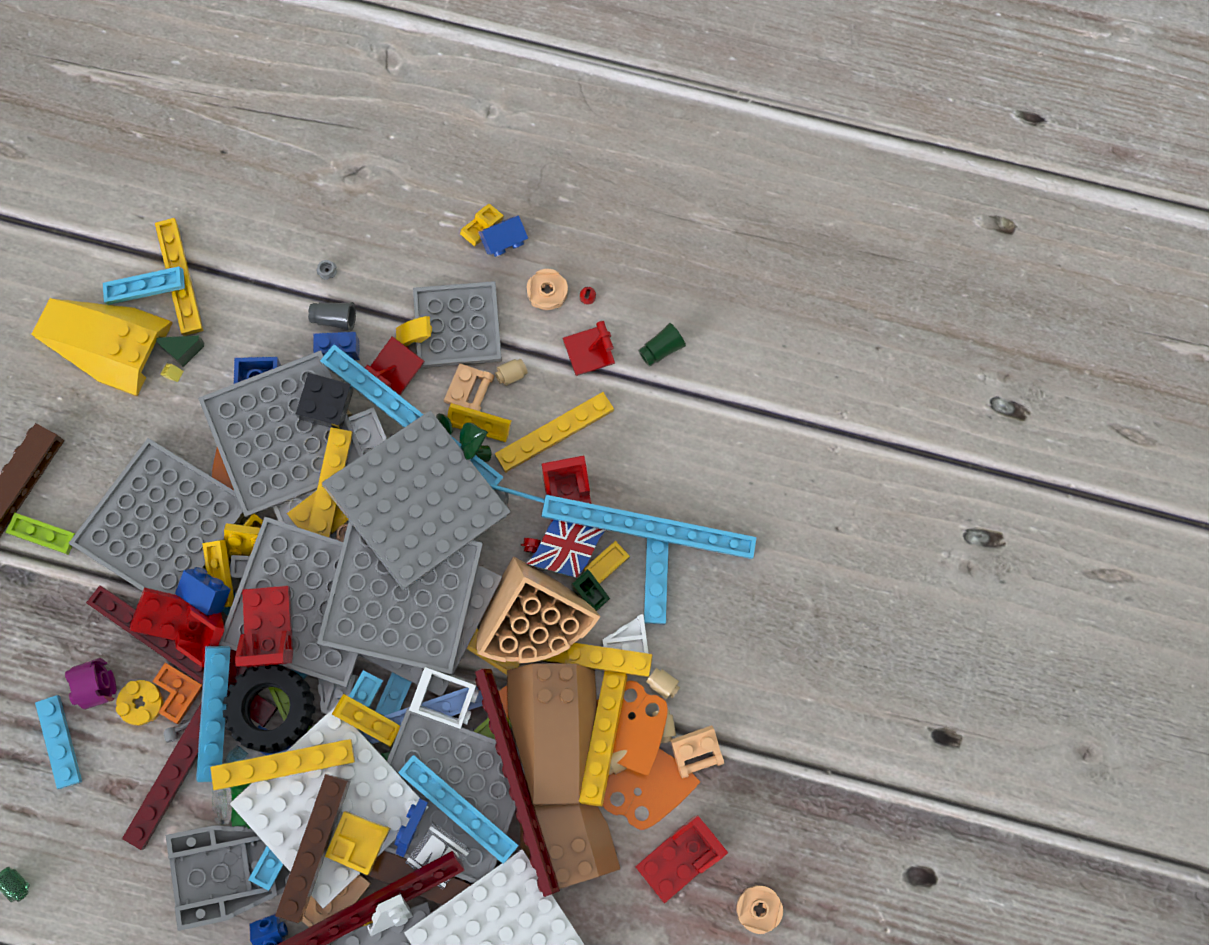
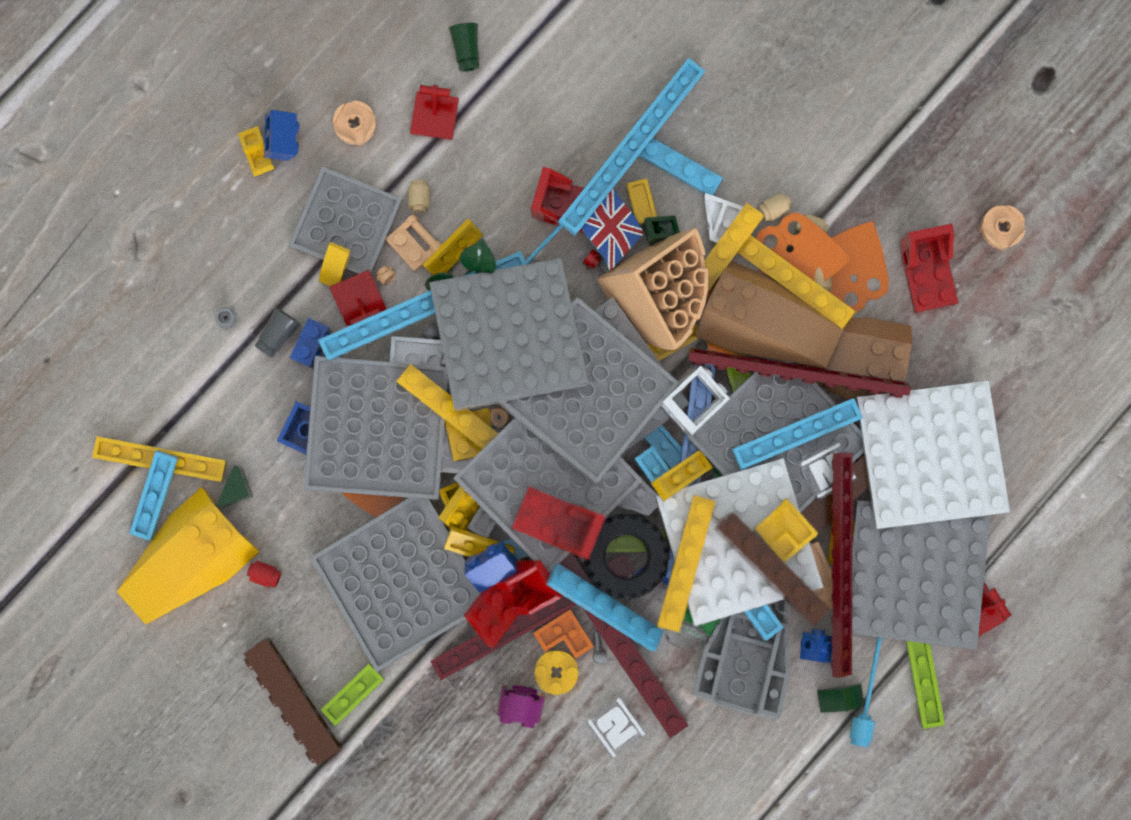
camera: 60 degrees left, 10 degrees up
medium azure plate [35,695,82,789] -> none
light yellow piece [160,363,184,382] -> none
clear light blue piece [224,745,248,764] -> none
black brick [296,373,354,429] -> none
white wing [367,894,413,936] -> none
blue plate [394,799,428,857] -> none
yellow plate [494,392,614,473] -> none
red hinge [580,287,596,305] -> none
light nougat plate [670,725,724,779] -> none
none -> red brick [247,560,282,588]
none -> light nougat plate [376,266,396,286]
none -> tile [585,696,647,759]

